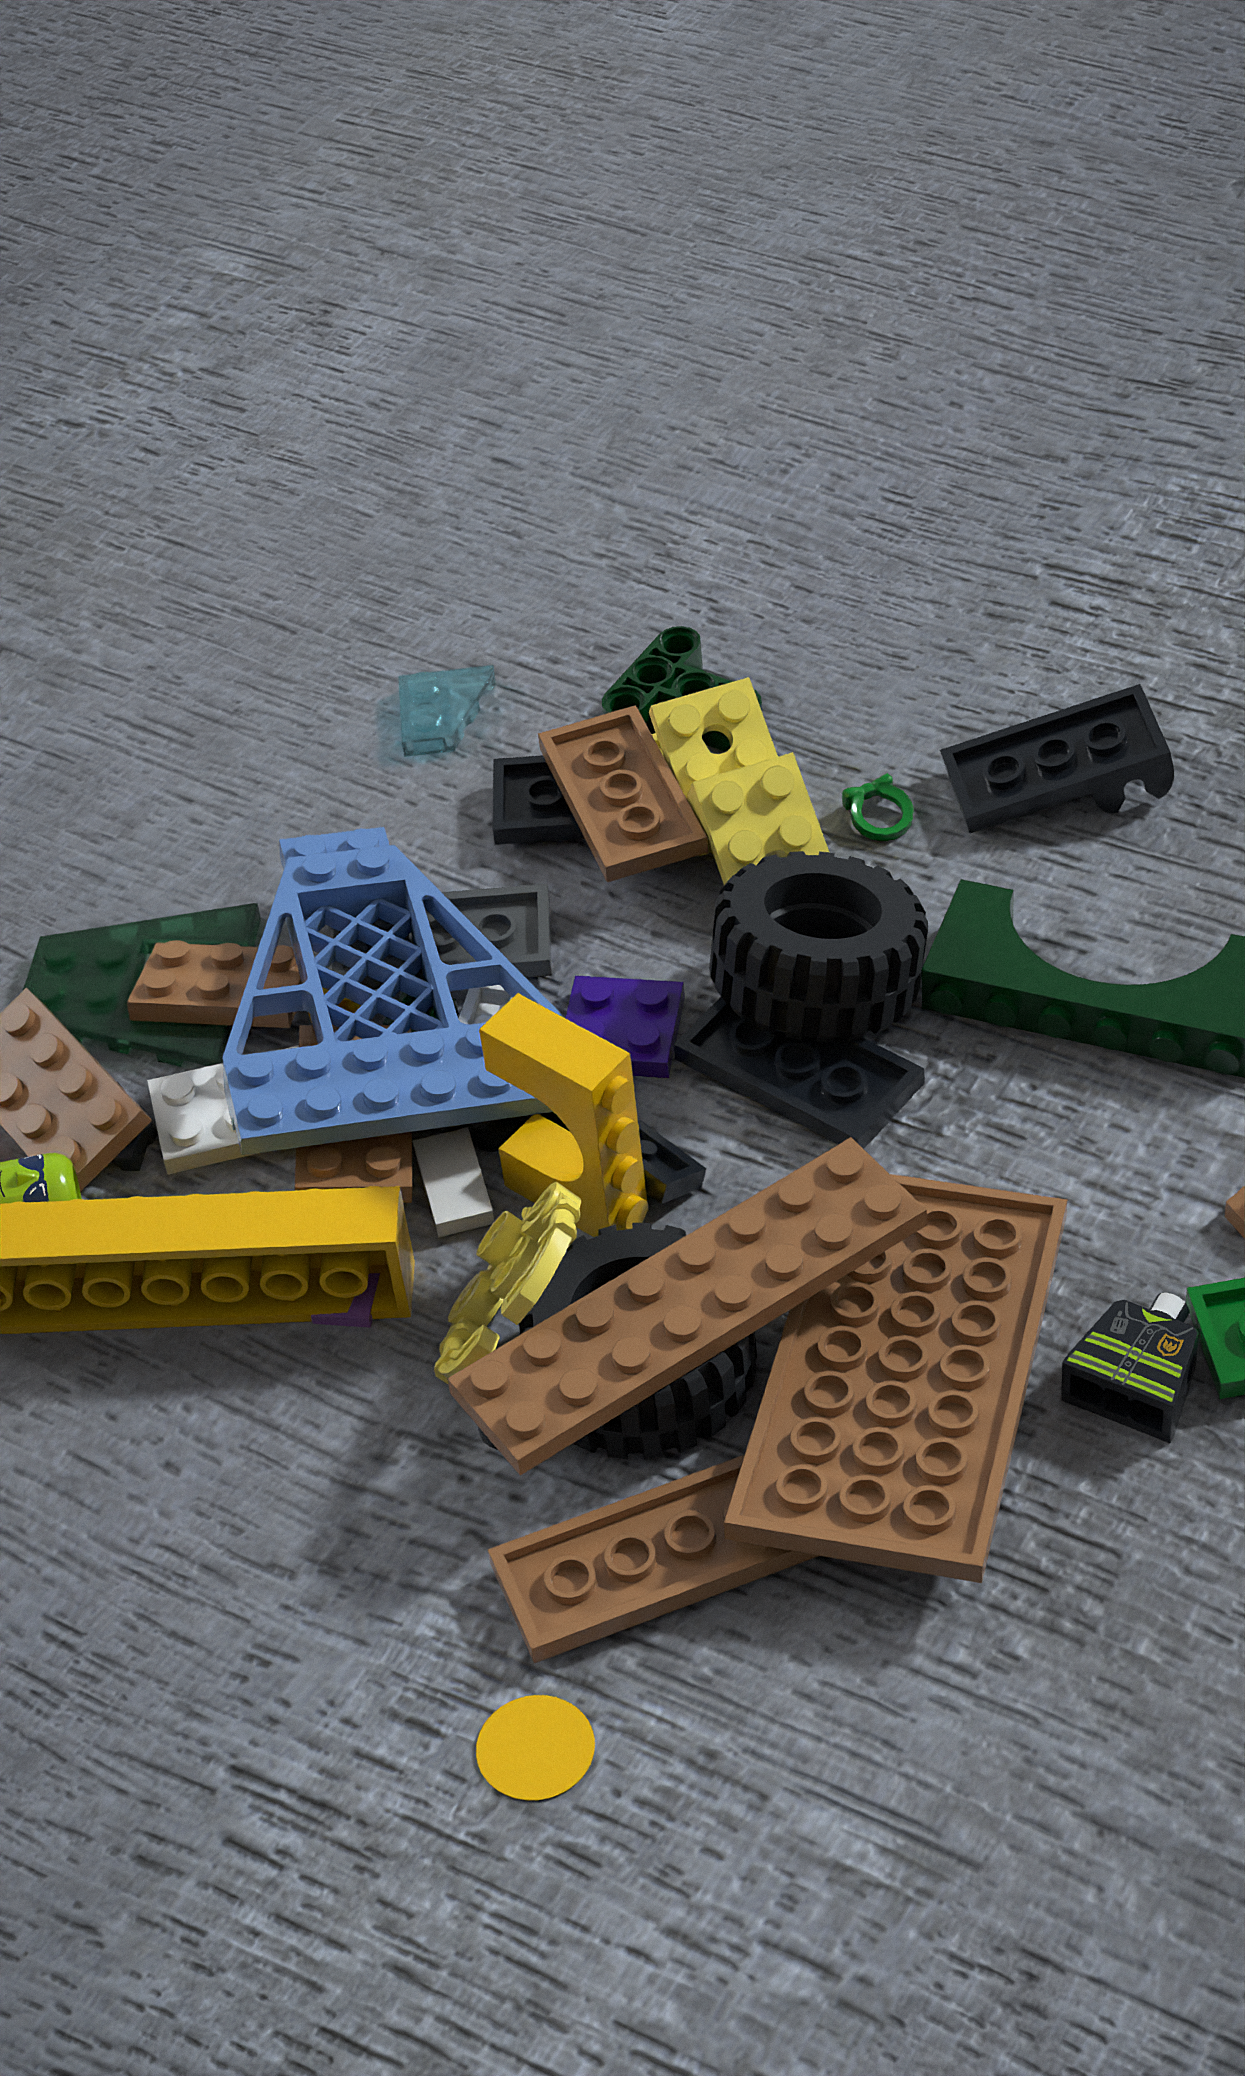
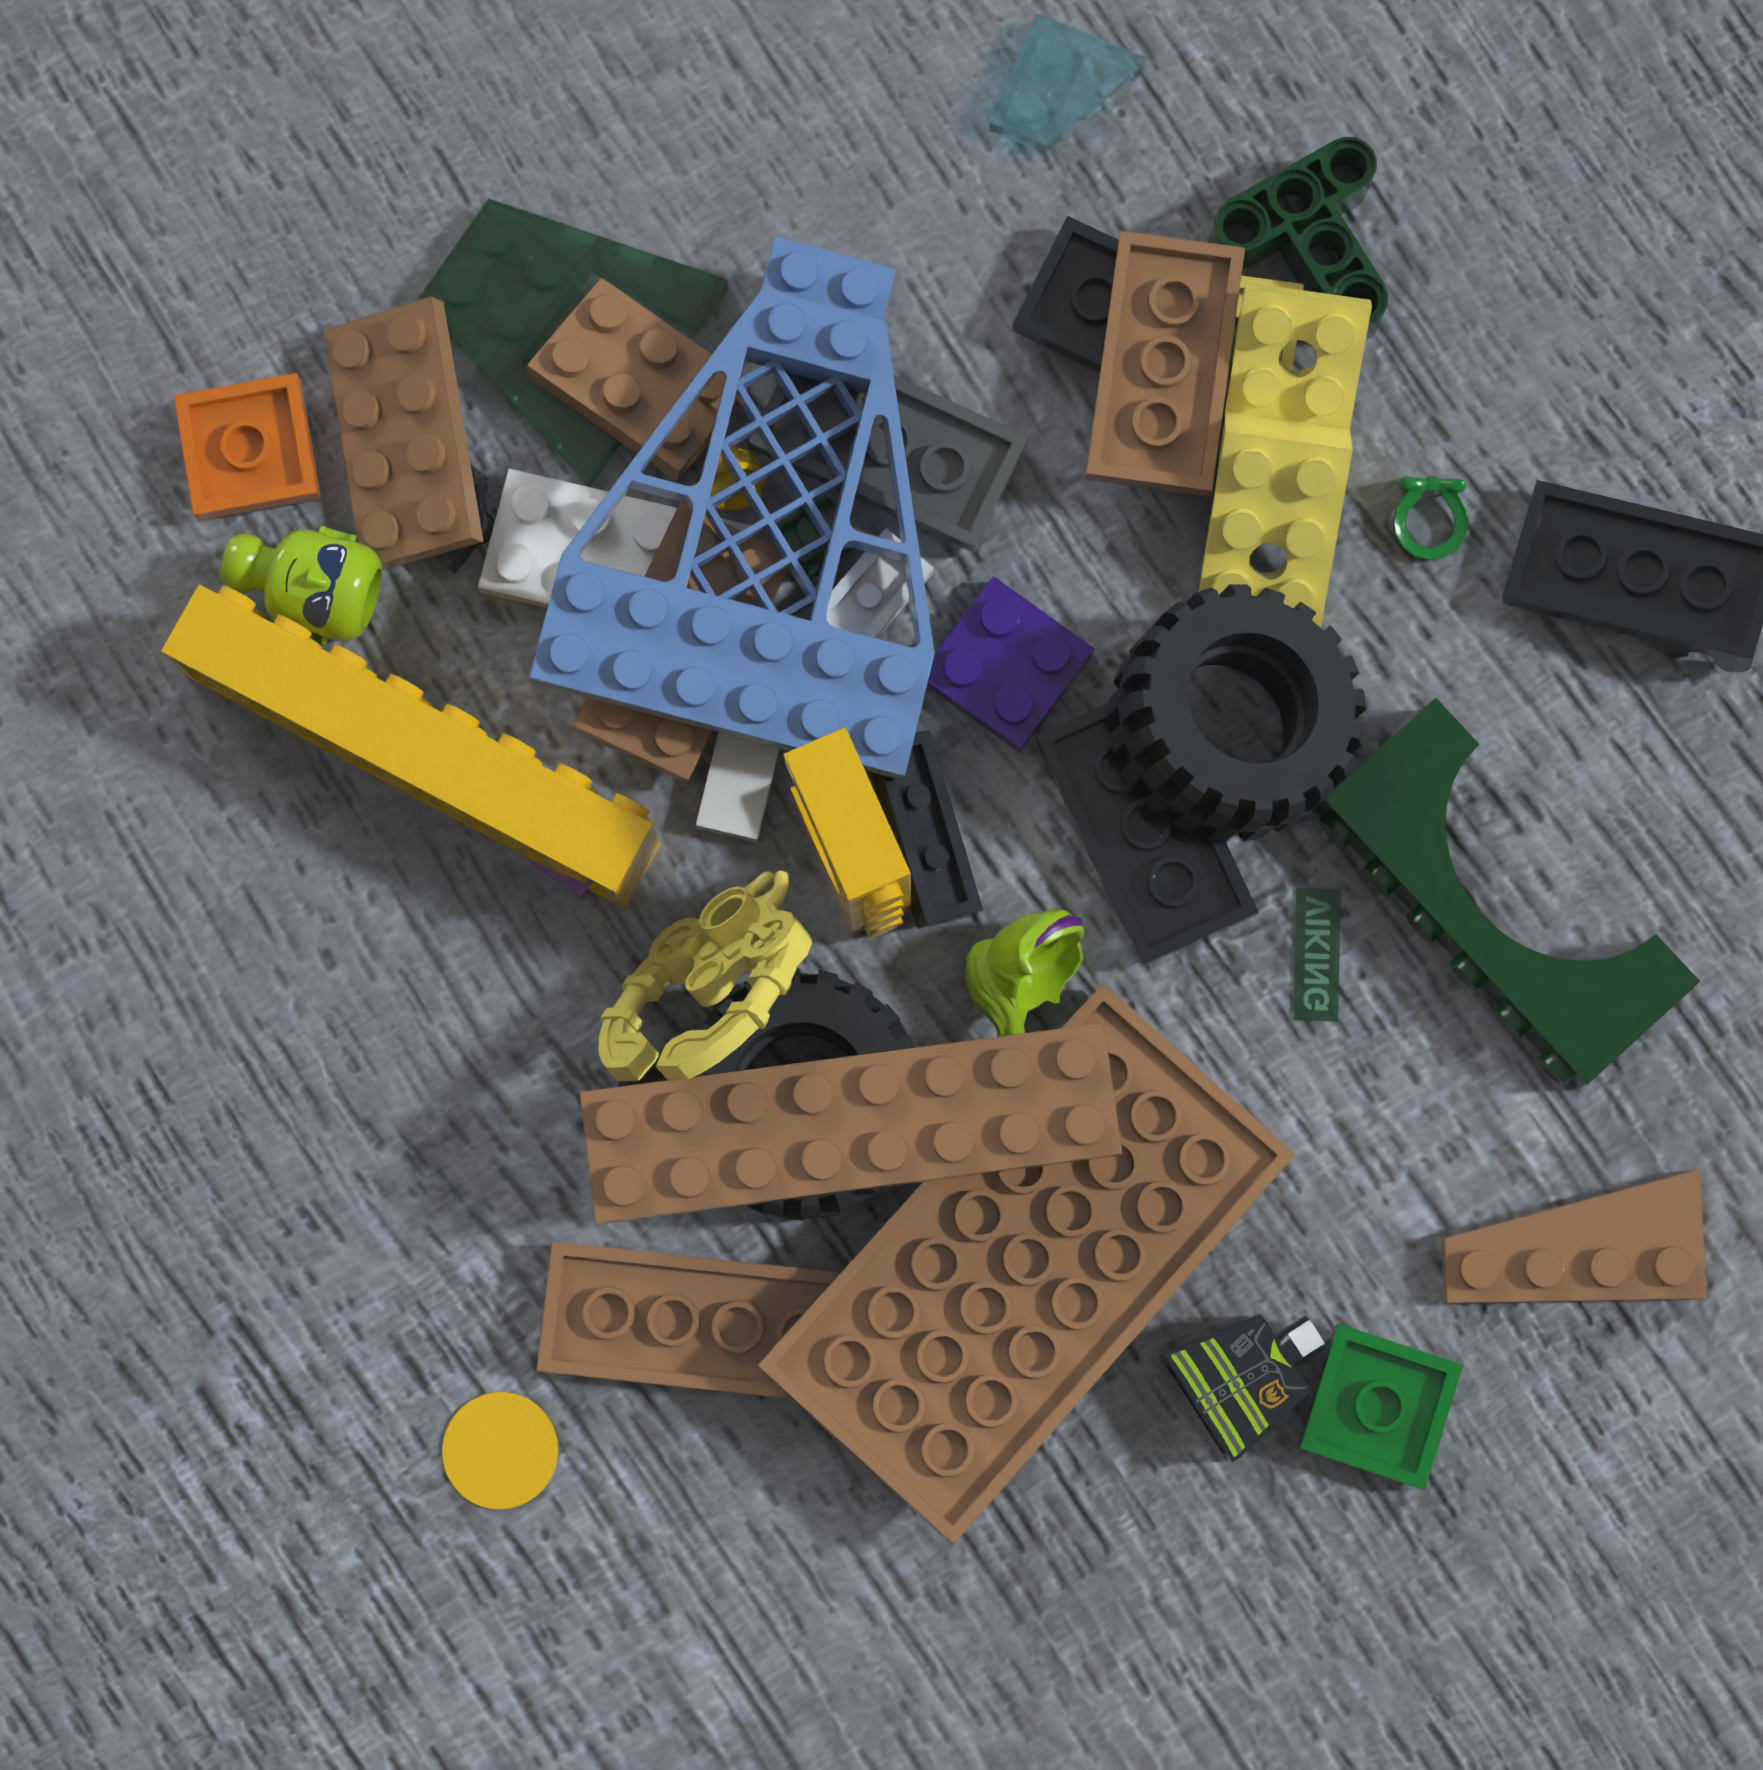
camera: 25 degrees right, 35 degrees up
none -> lime hair [965,908,1084,1037]
none -> clear green sticker [1294,888,1341,1022]

